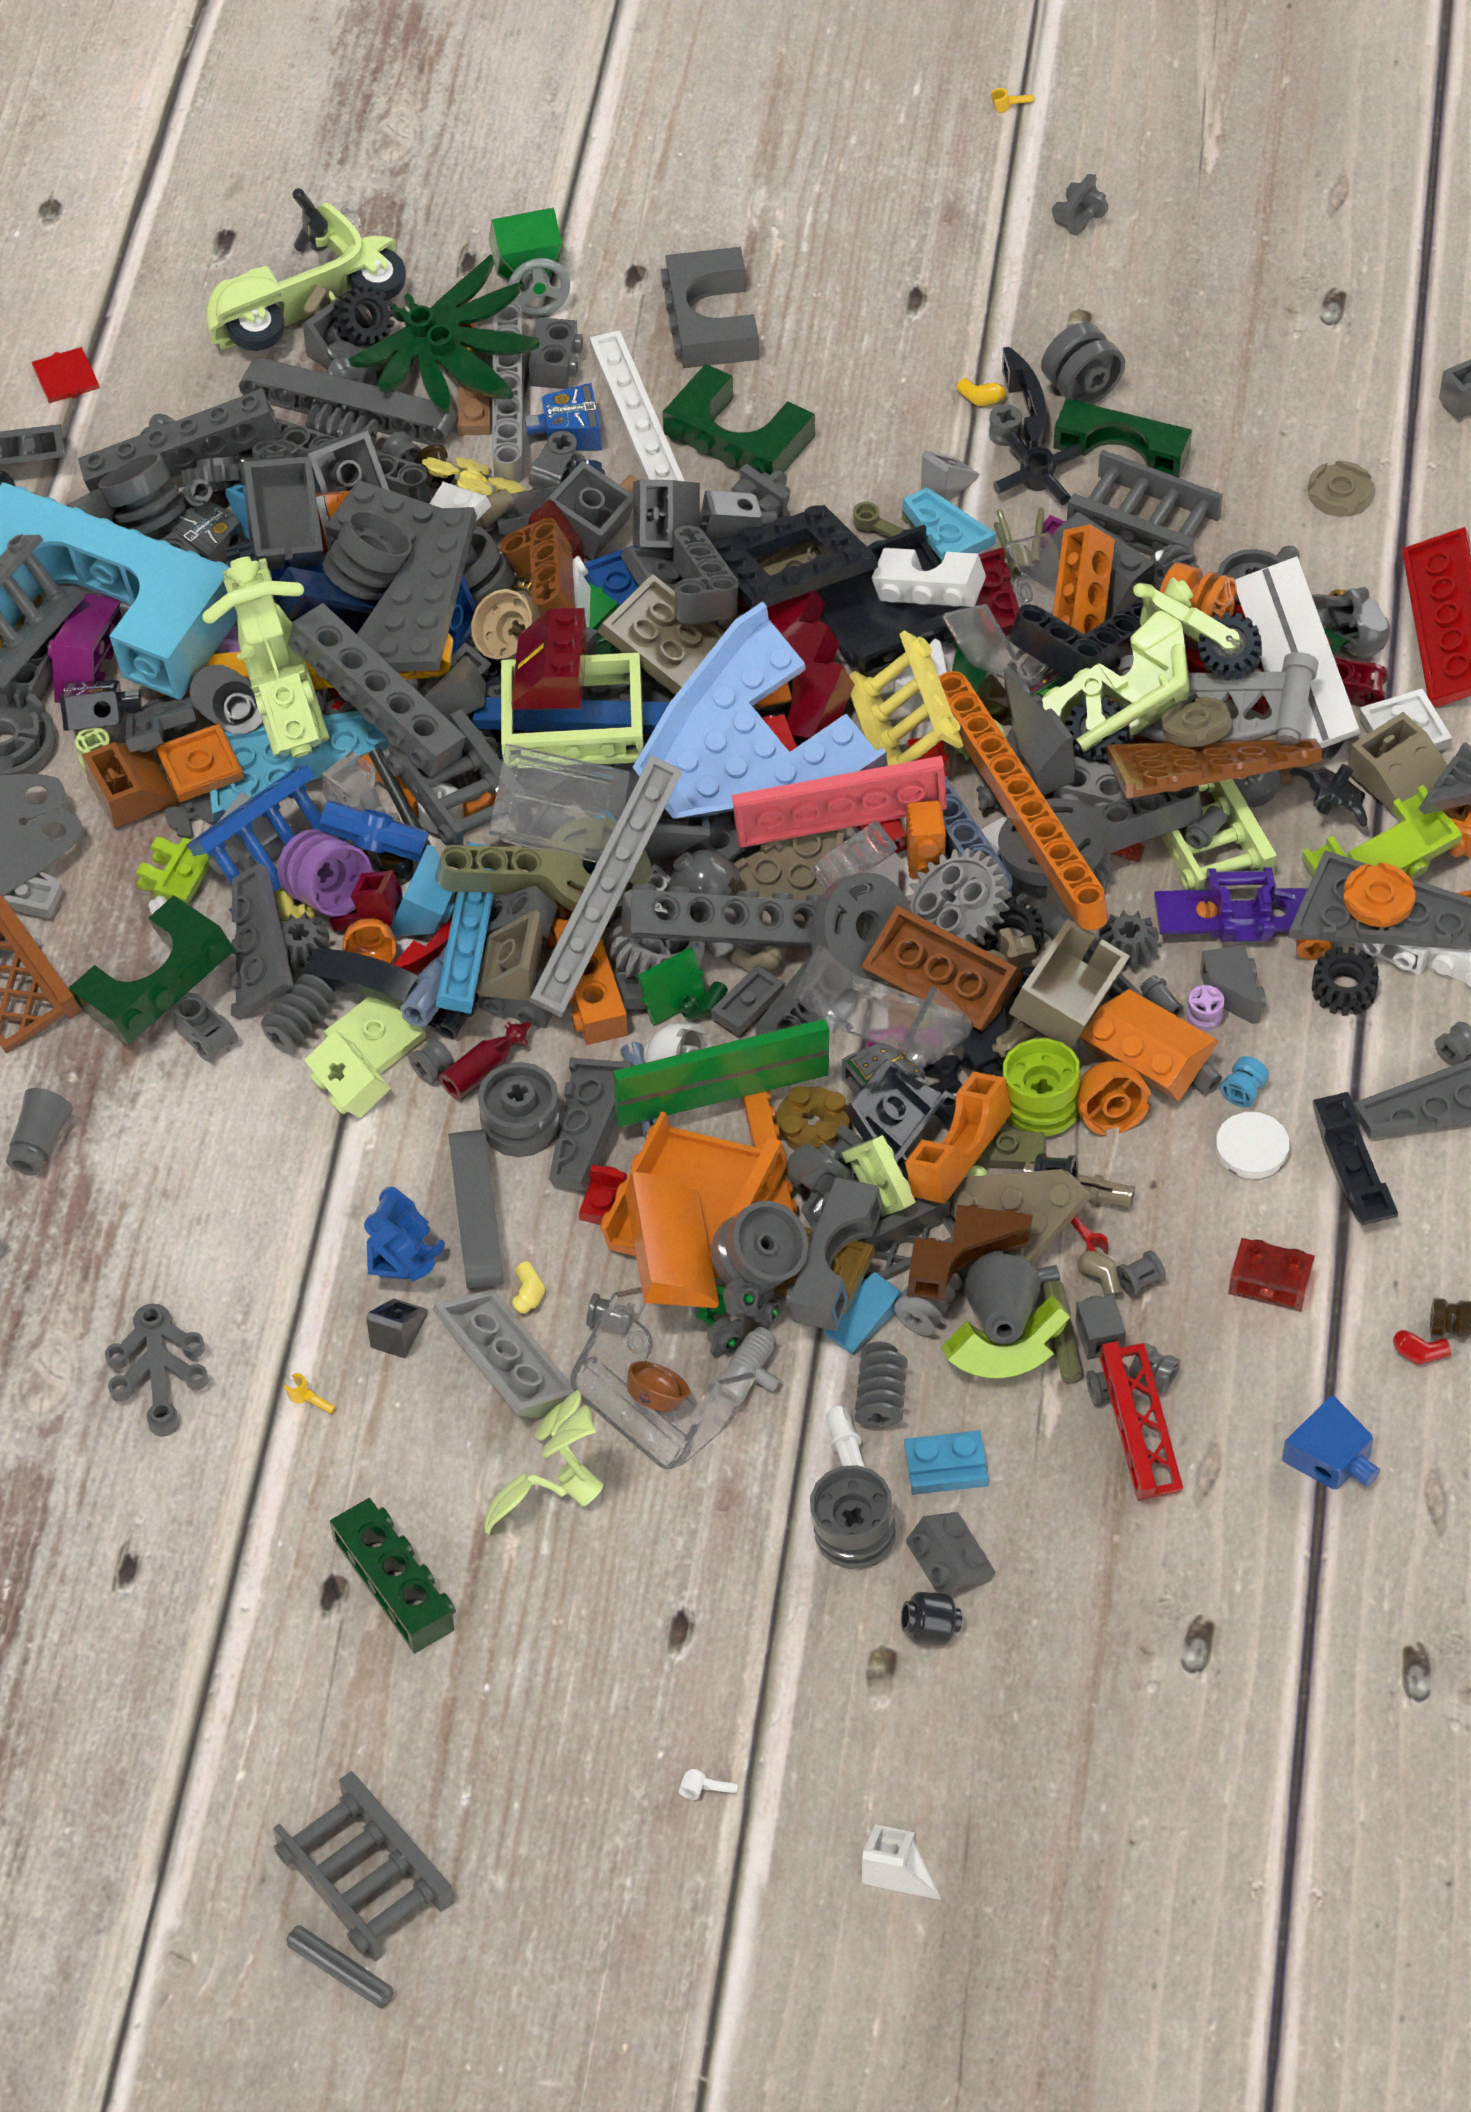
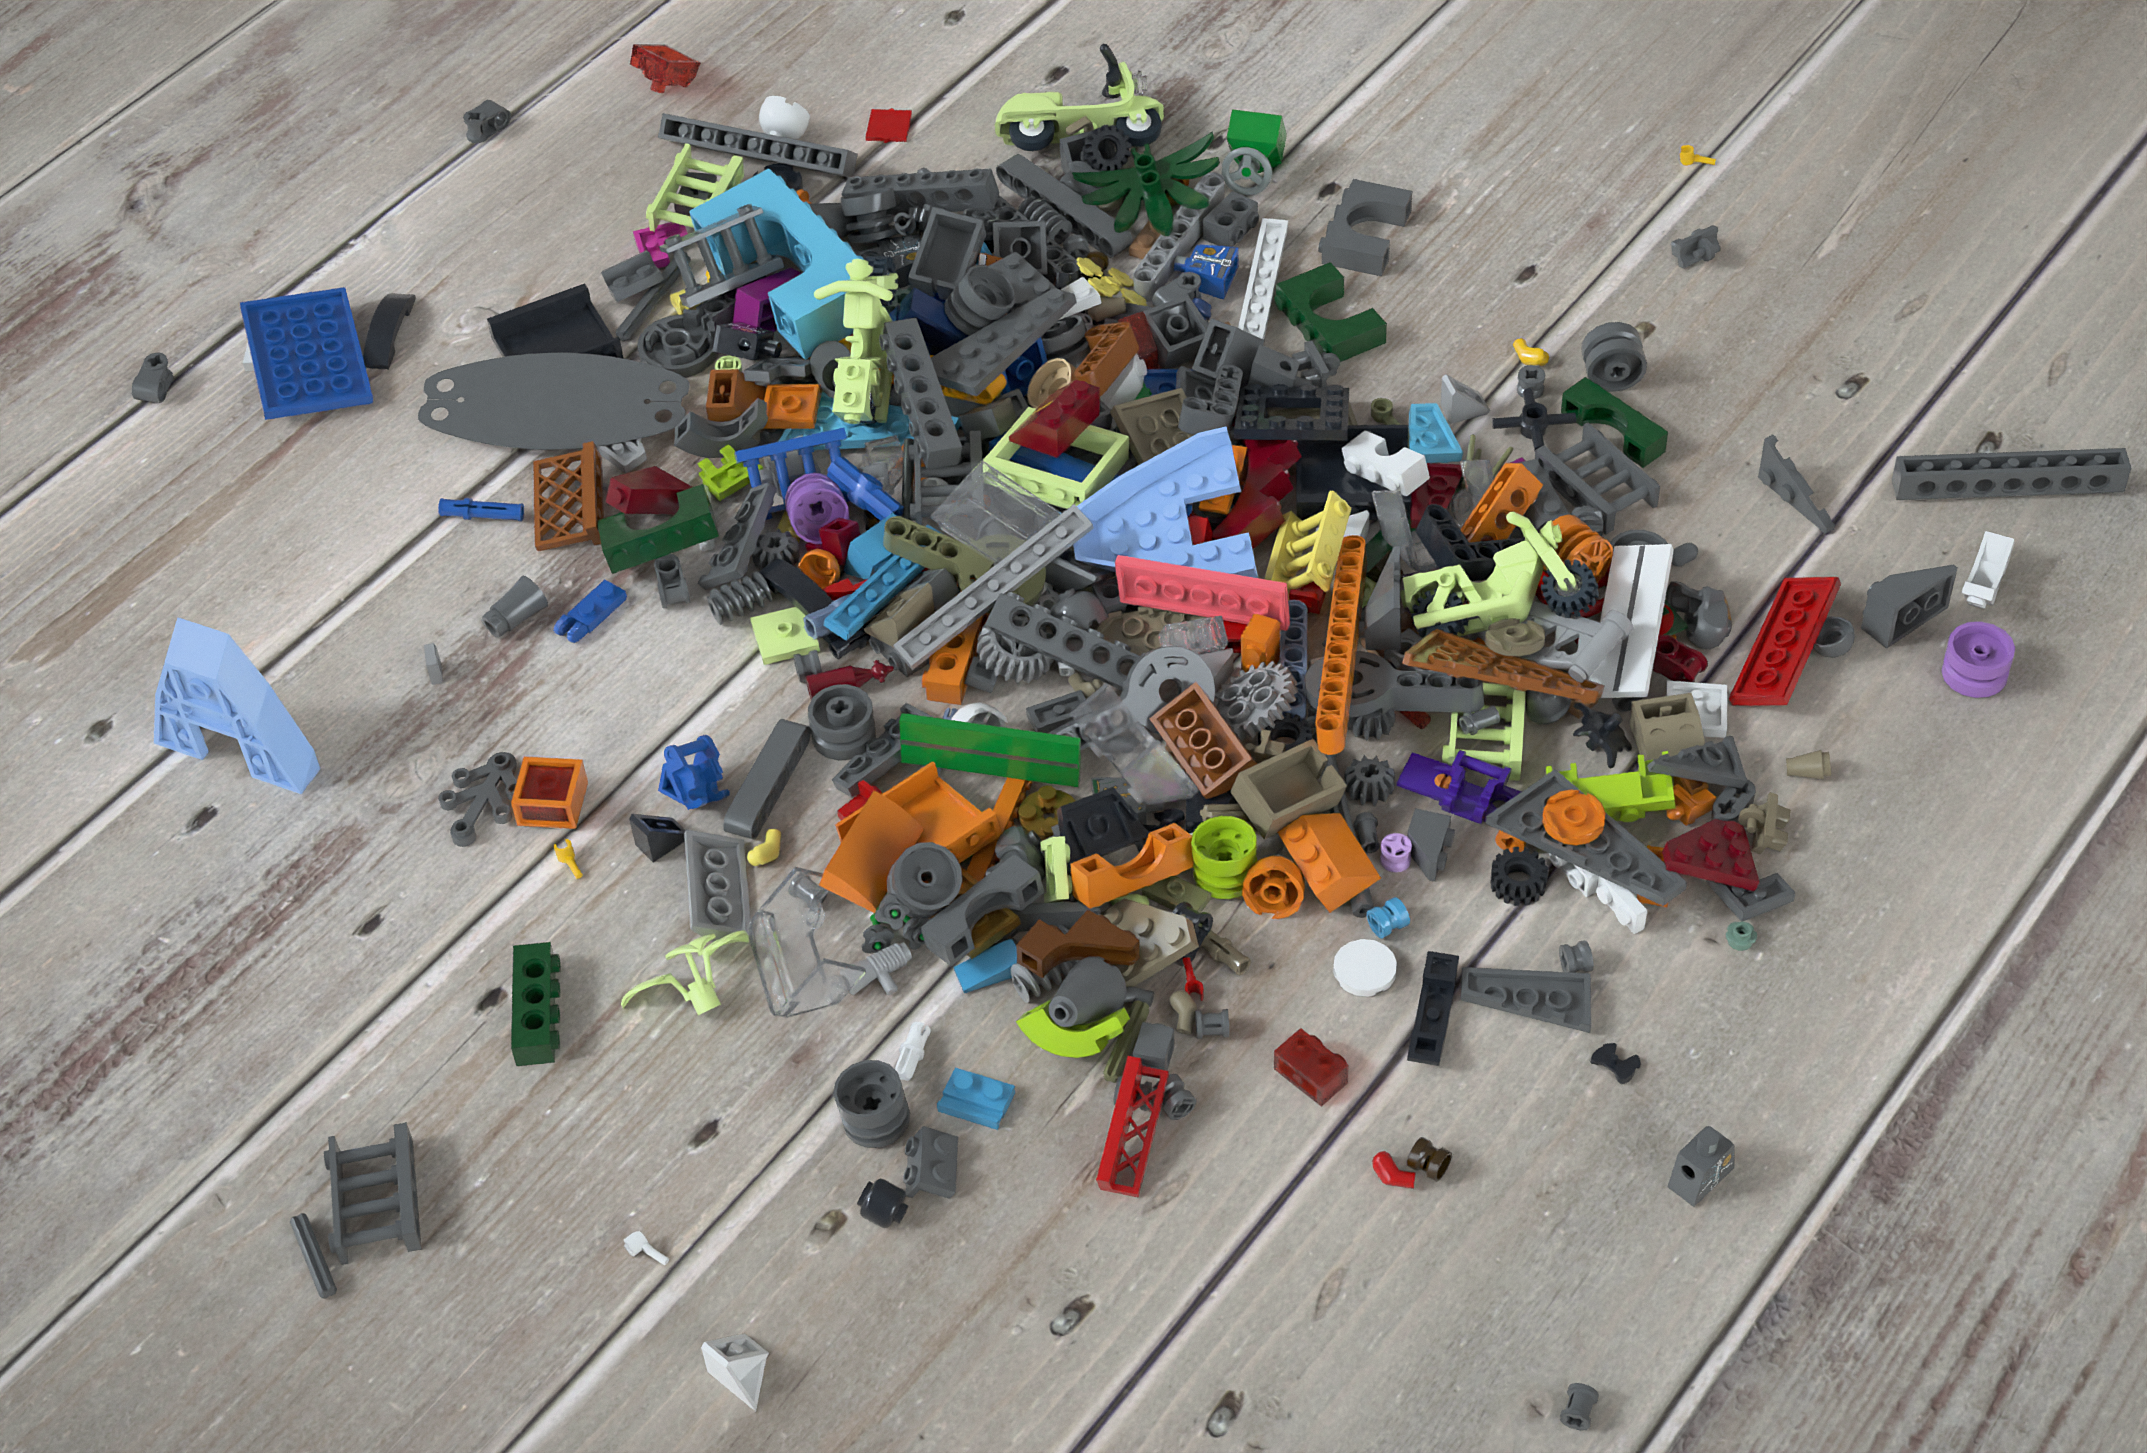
camera: 30 degrees right, 5 degrees down
yellowish green brick [304,1030,391,1118] -> none
dark orange hat [627,1361,690,1412] -> none
green piece [637,947,706,1026] -> none
dark green arm [679,981,728,1021] -> none
dark grey piece [854,1341,908,1427] -> none
black slope [1002,347,1046,449] -> none
blue torso [1282,1395,1381,1489] -> none
dark tan tile [1307,461,1375,517] -> none
none -> piece [511,756,588,829]
none -> blue hinge [553,579,627,643]
none -> dark red slope [606,466,692,515]
none -> dark grey arch [674,398,768,458]
none -> dark grey wing [1758,434,1835,534]

